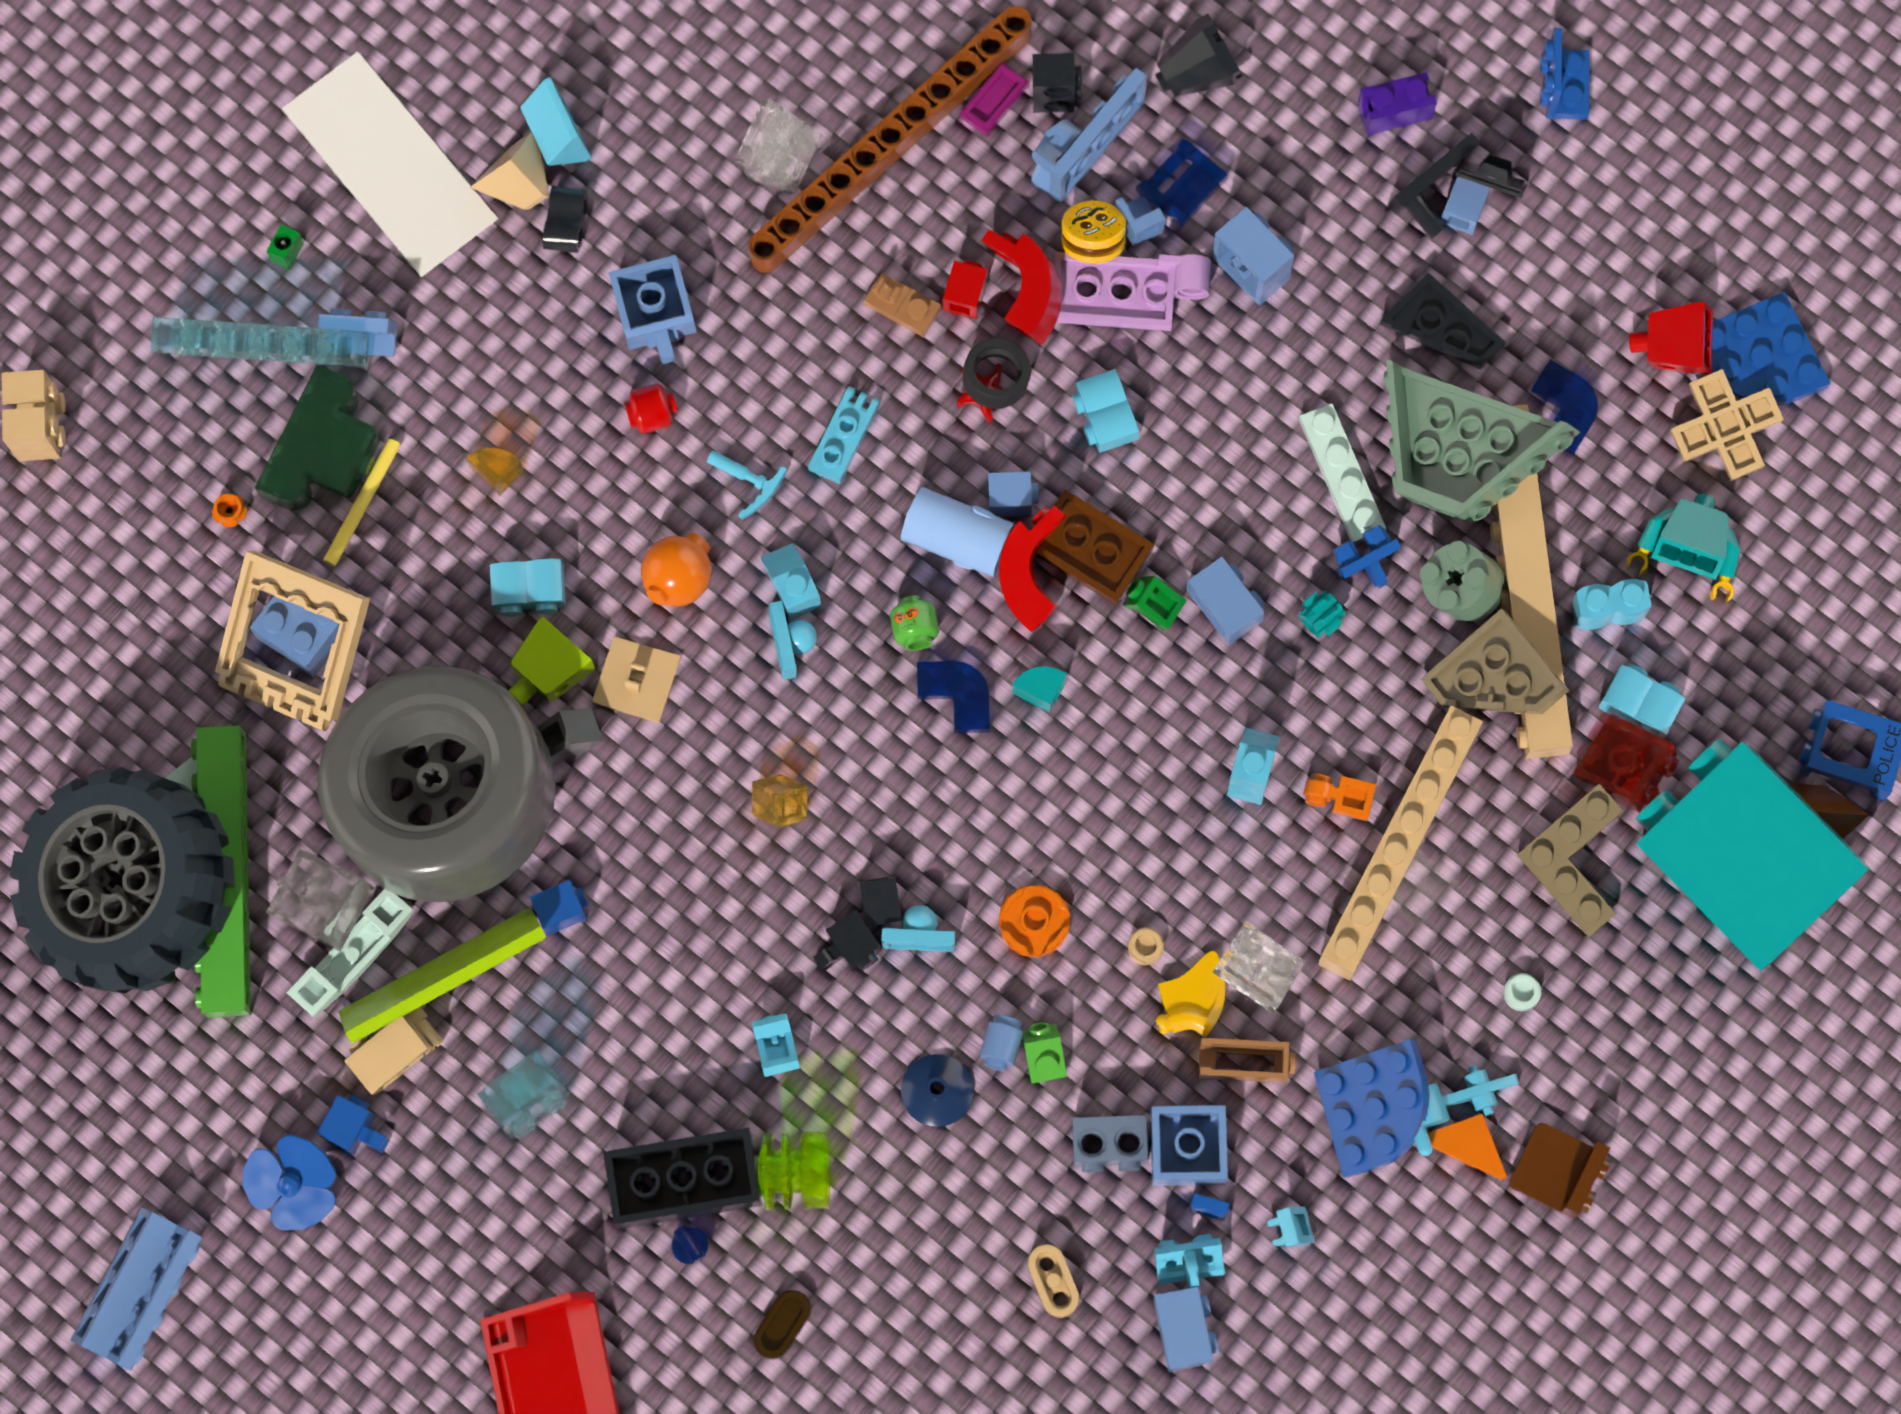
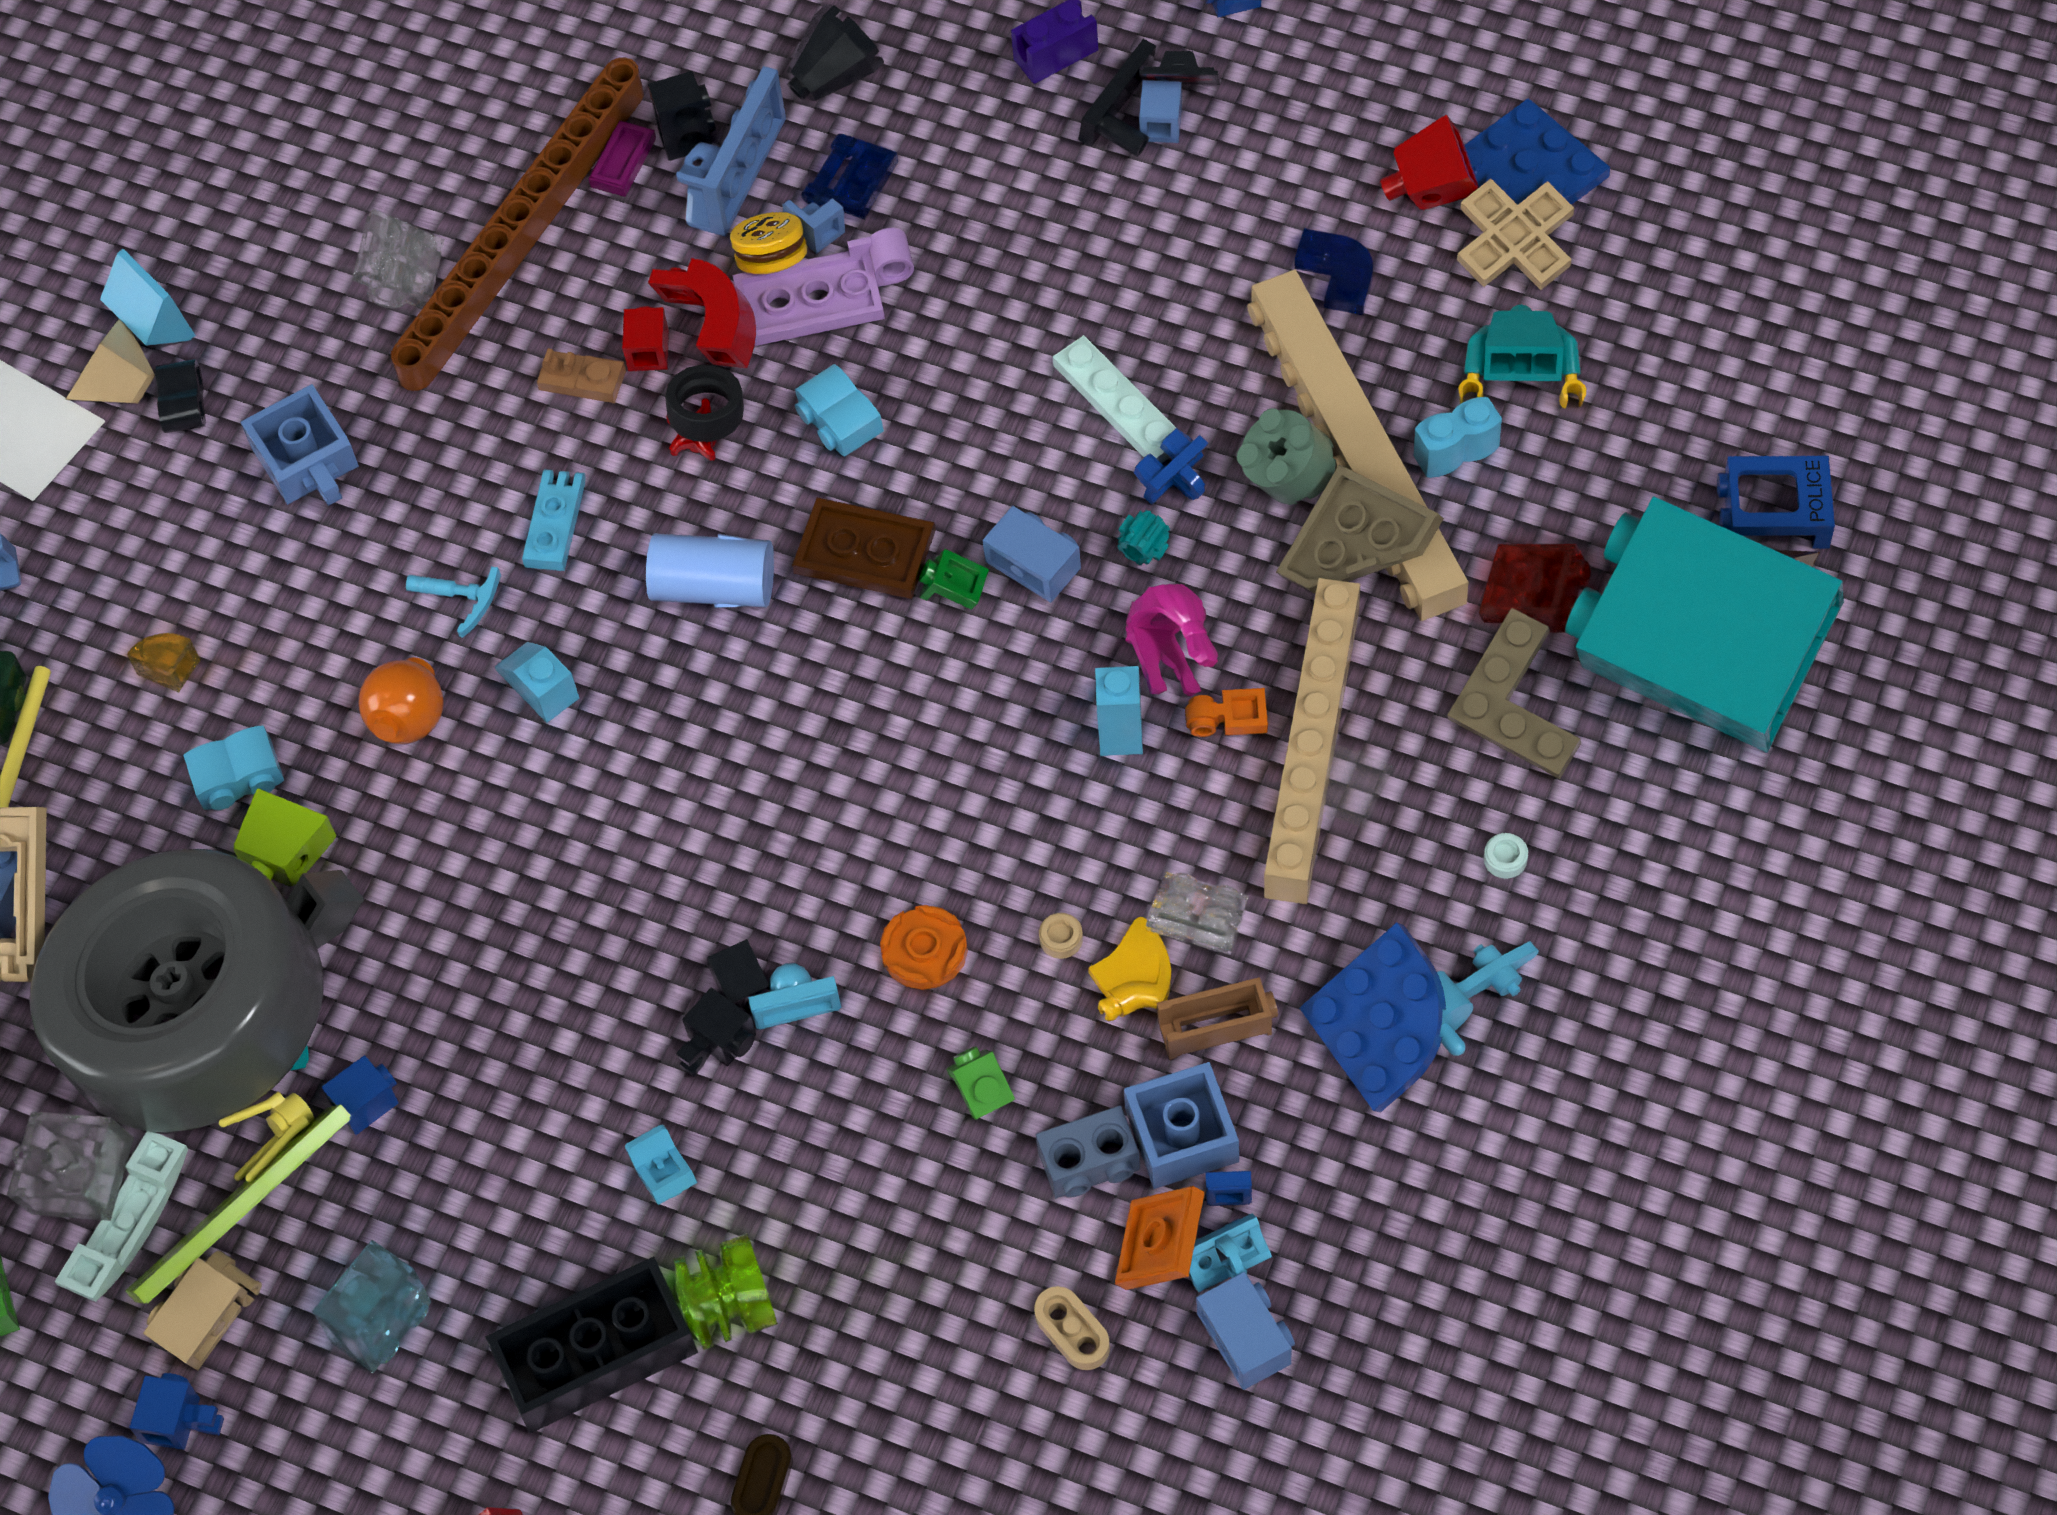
camera: 15 degrees left, 15 degrees down
tan piece [592,636,681,723] -> none
red head [624,384,678,434] -> none
clear blue plate [671,1225,709,1265] -> none
clear yellow panel [752,774,807,828] -> none
medium azure tile [768,601,817,680] -> none
bright green head [890,595,939,651] -> none
dark blue dish [901,1054,974,1127] -> none
clear blue plate [917,661,990,733] -> none
medium blue brick [979,1014,1023,1071] -> none
medium blue brick [988,471,1039,517] -> none
red arch [999,505,1068,632] -> none
teal brick [1012,666,1067,713] -> none
medium blue brick [1212,207,1294,306] -> none
medium azure tile [1267,1207,1315,1247] -> none
black wing [1380,272,1506,370] -> none
sand green piece [1384,359,1580,524] -> none
orange tile [1428,1114,1507,1181] -> none
reddish brown bracket [1509,1123,1612,1220] -> none
medium azure brick [1598,664,1686,741] -> none
none -> light yellow plant [219,1091,314,1182]
none -> orange tile [1115,1186,1205,1290]
none -> dark pink piece [1125,584,1218,697]

